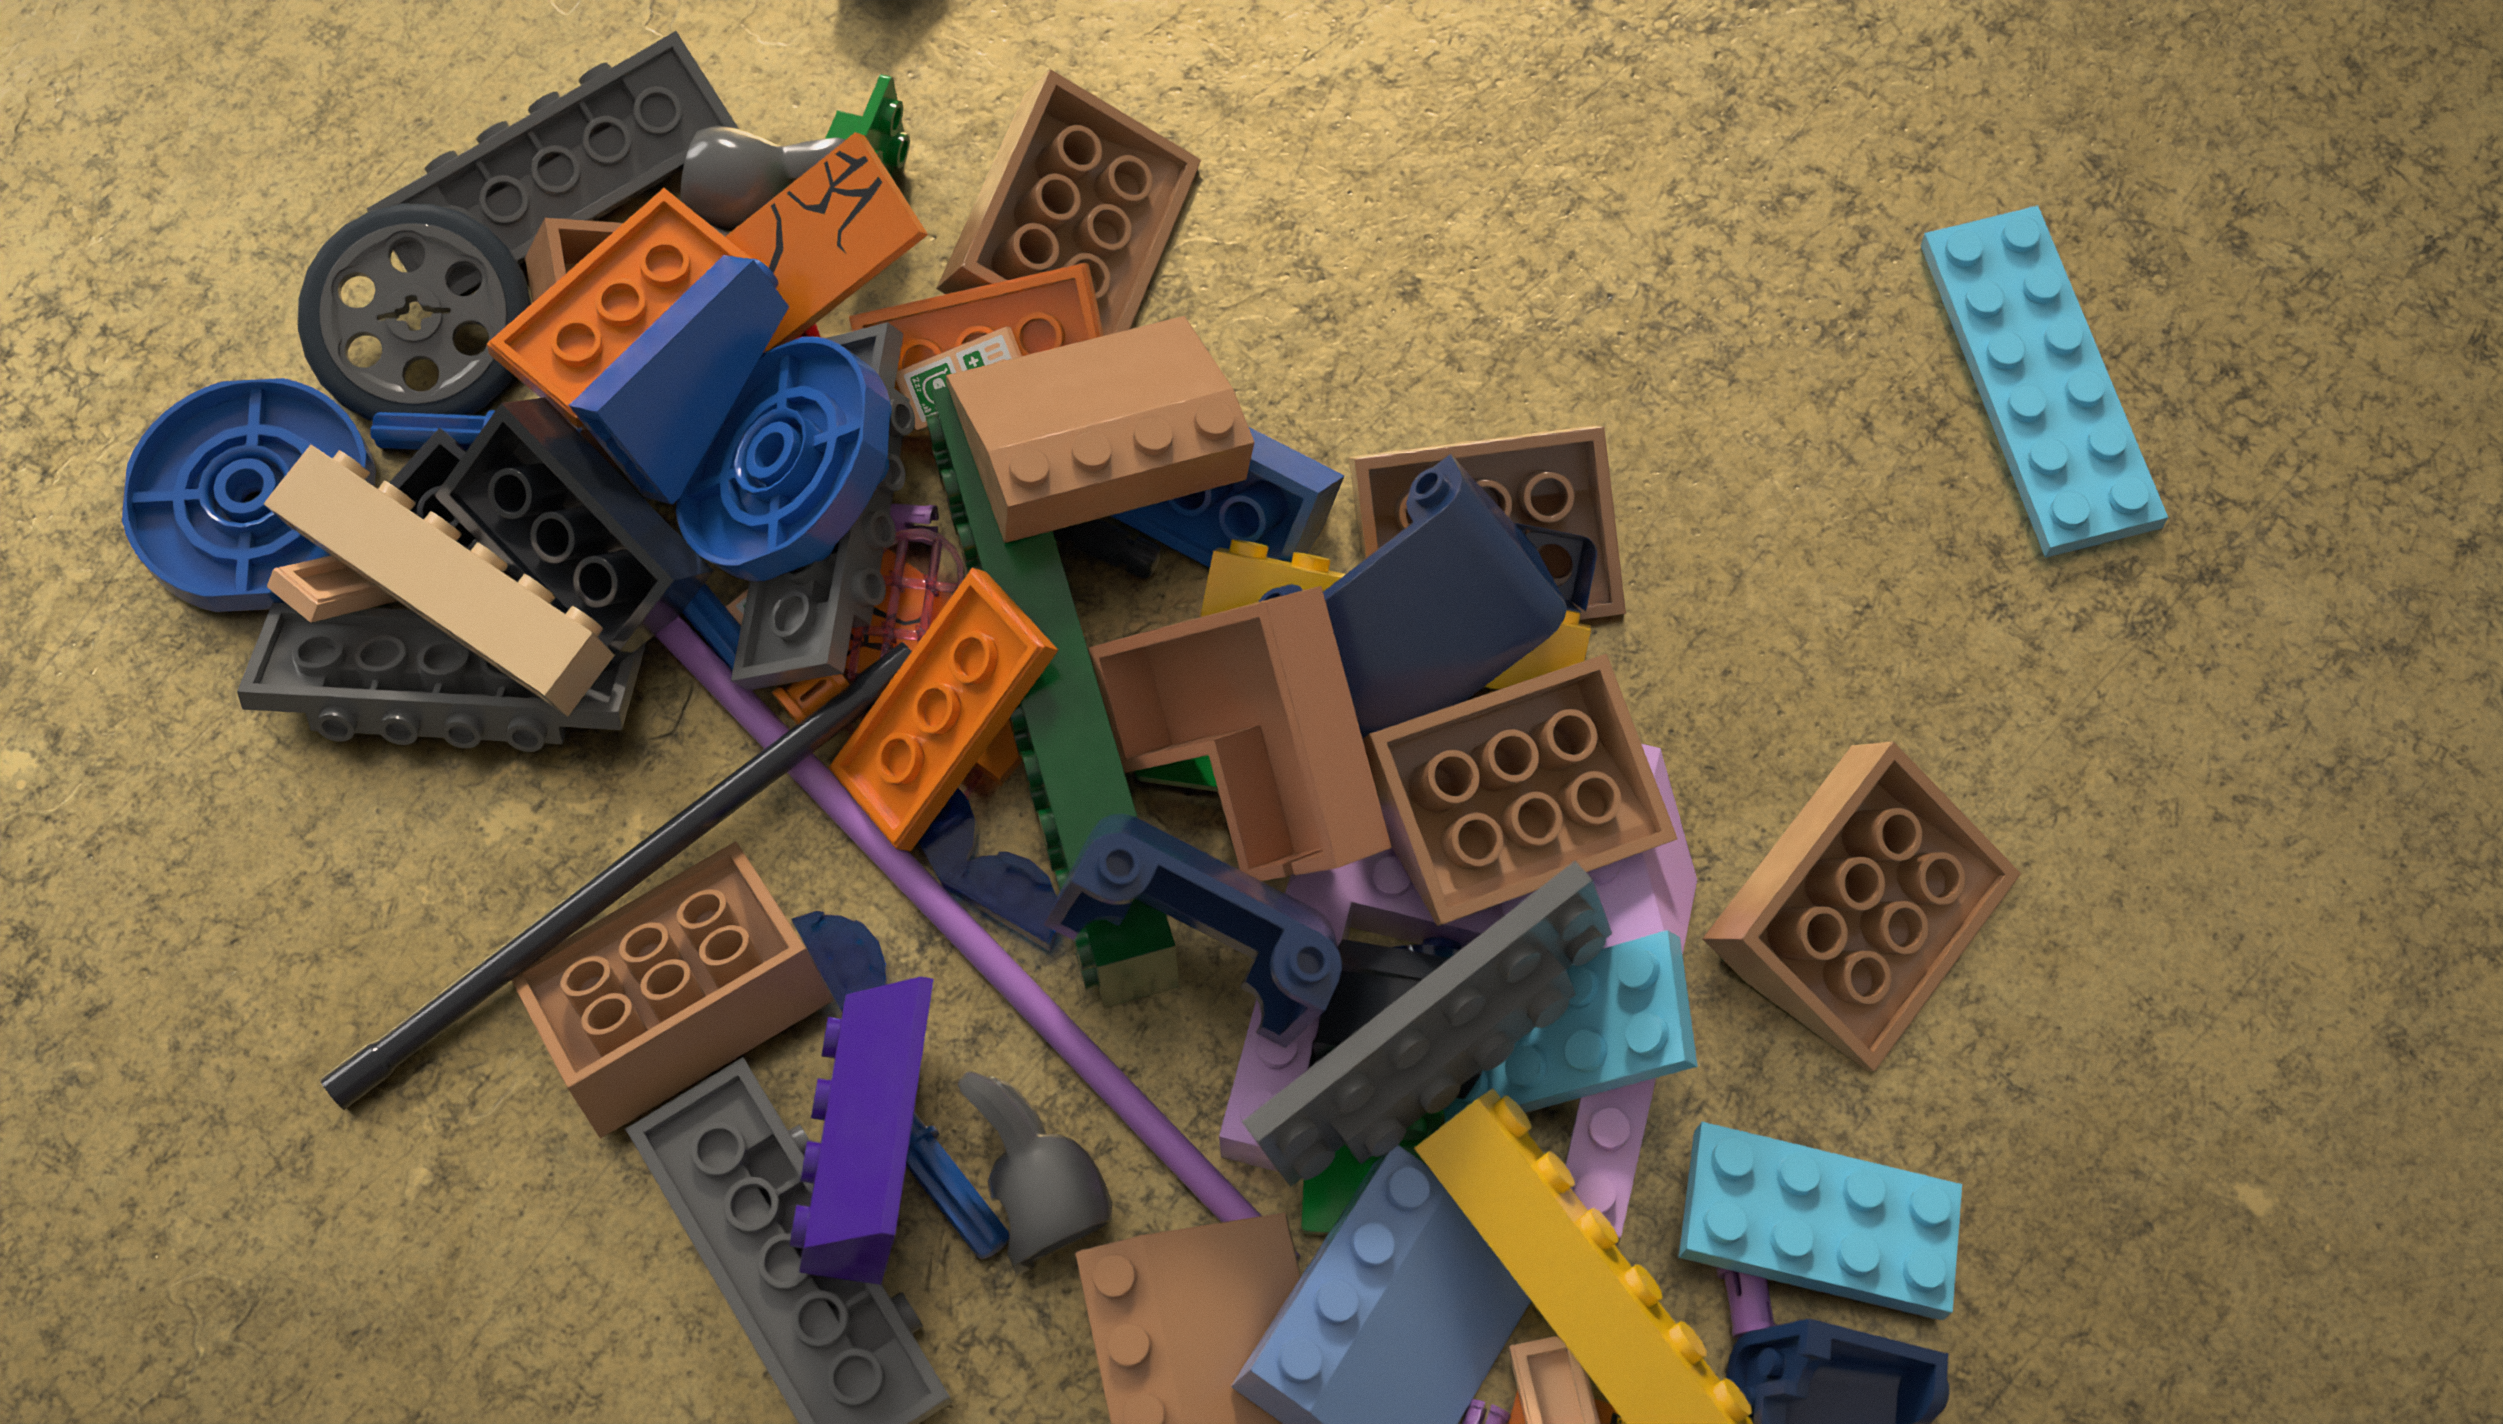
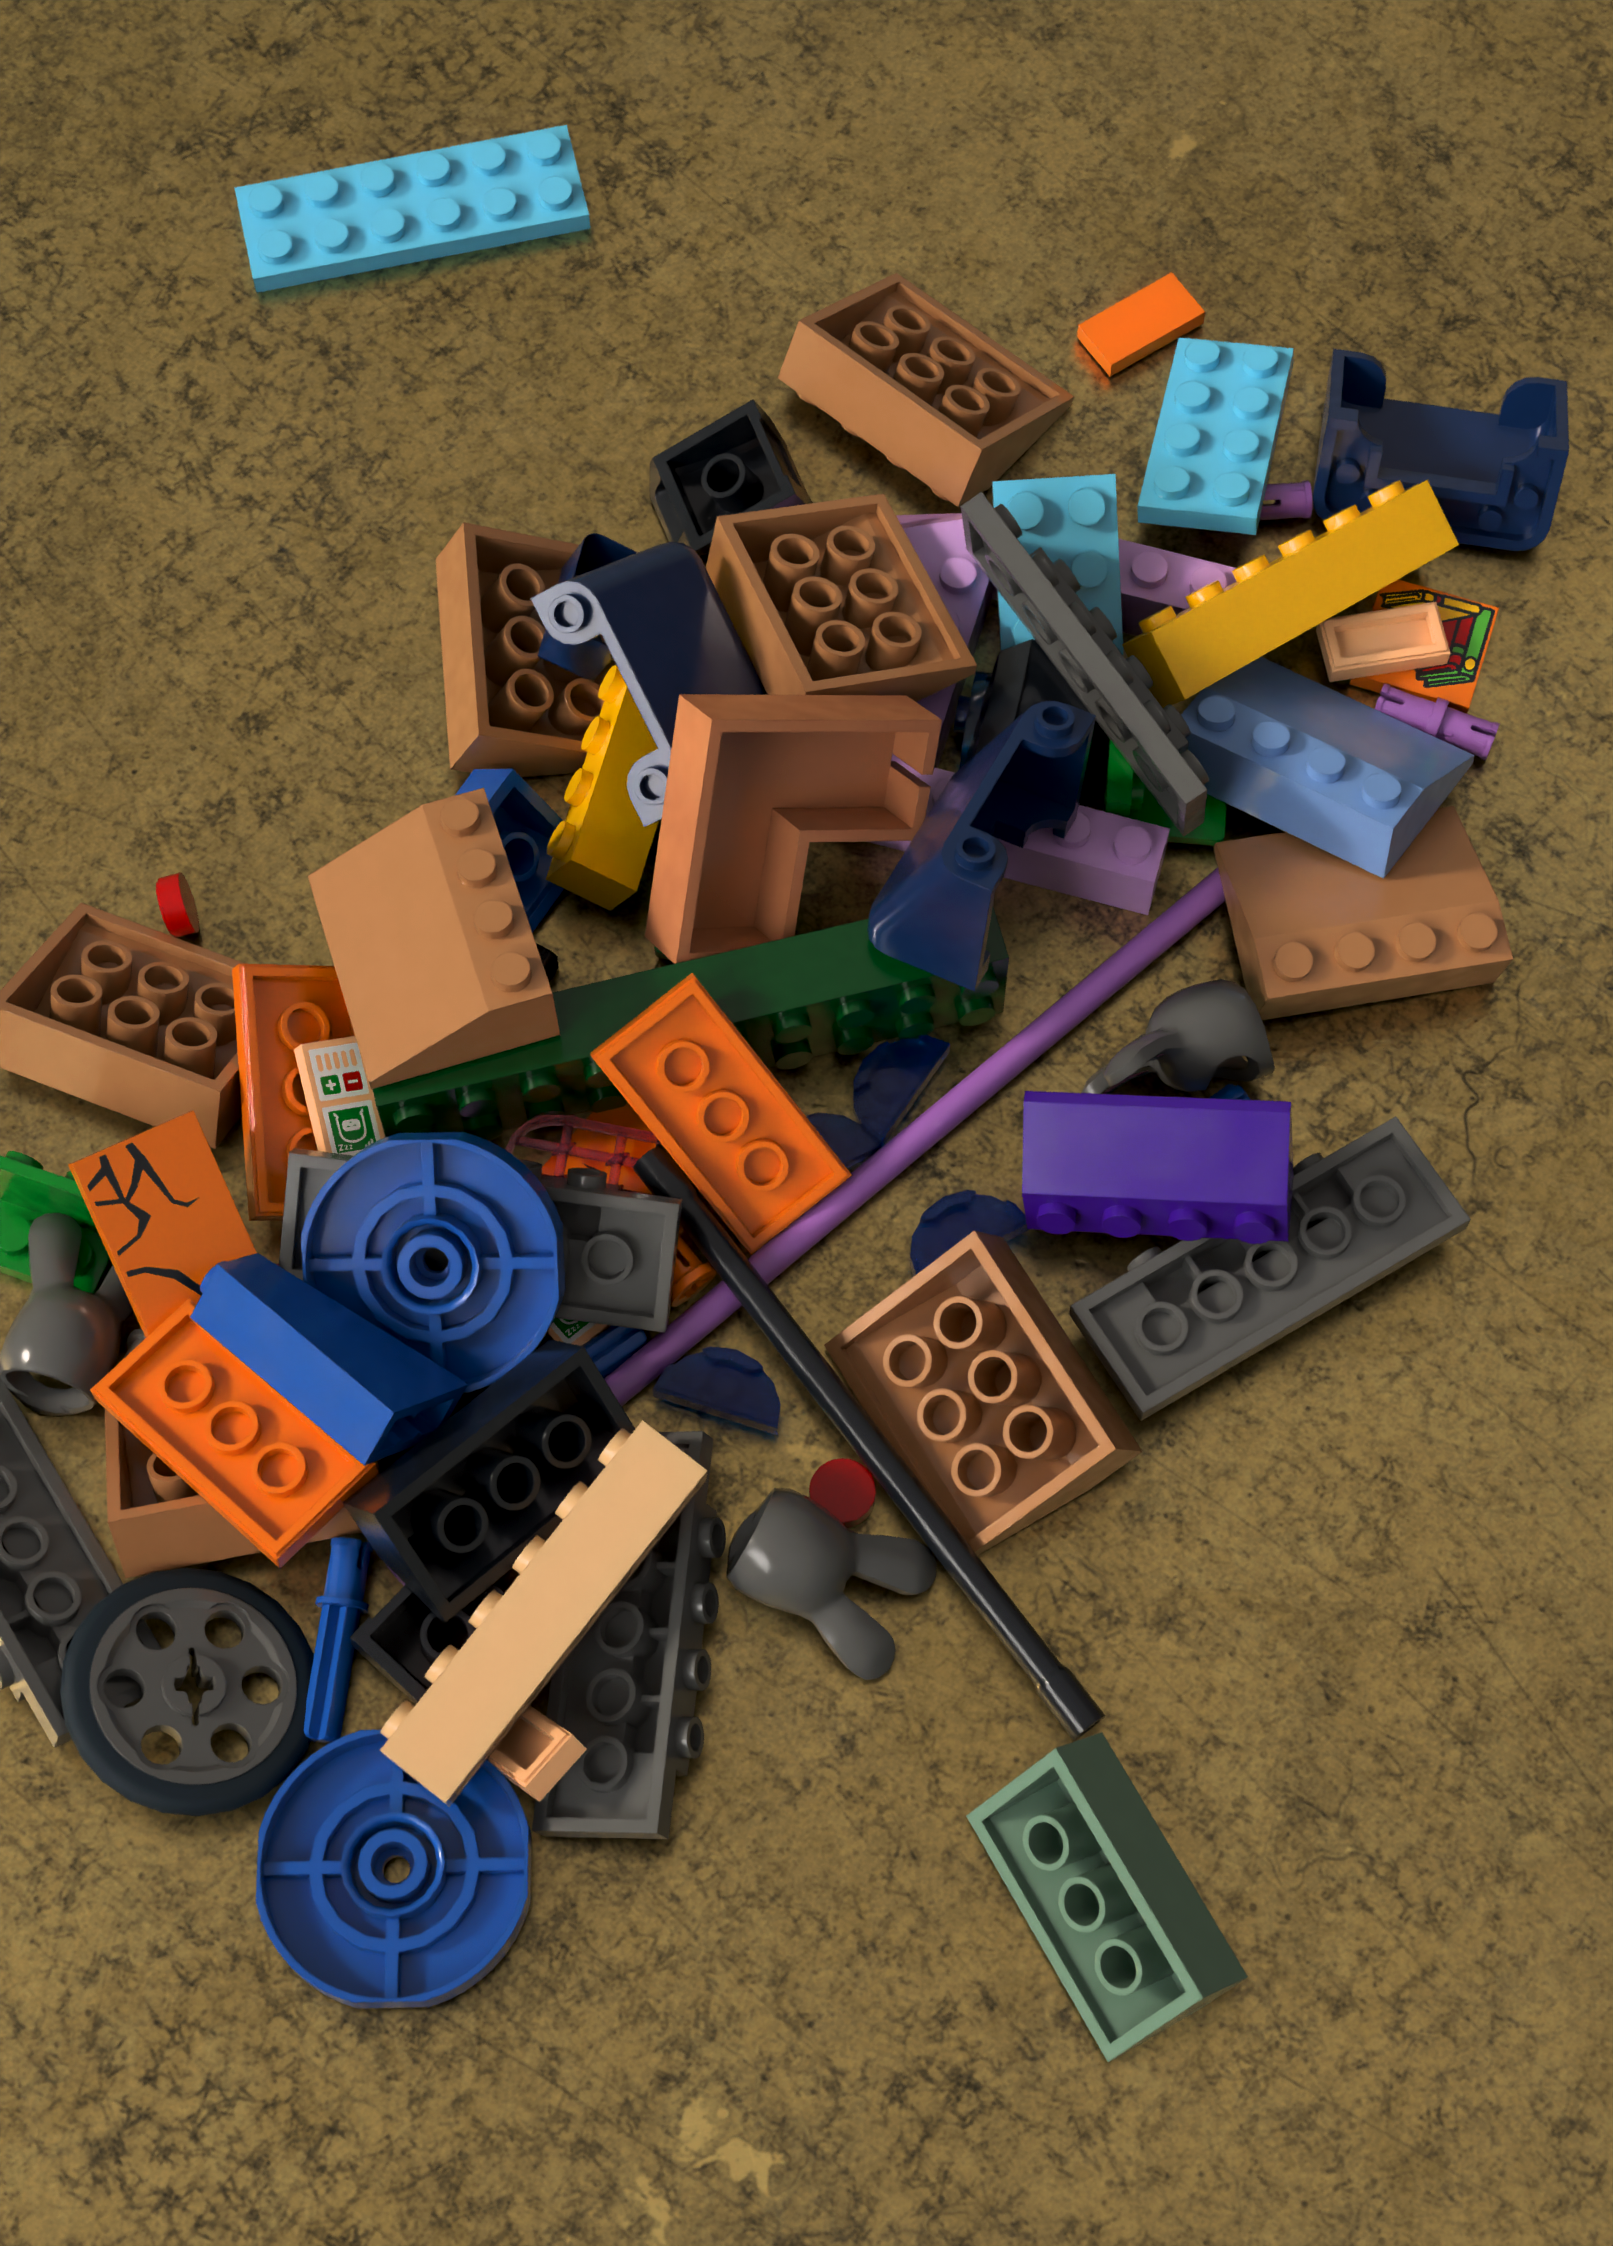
camera: 90 degrees left, 0 degrees up
none -> red tile [156,872,199,938]
none -> black slope [650,399,813,556]
none -> clear blue plate [652,1346,781,1435]
none -> dark grey piece [726,1488,937,1680]
none -> red tile [809,1458,876,1528]
none -> sand green slope [966,1732,1248,2062]
none -> orange tile [1077,272,1205,377]

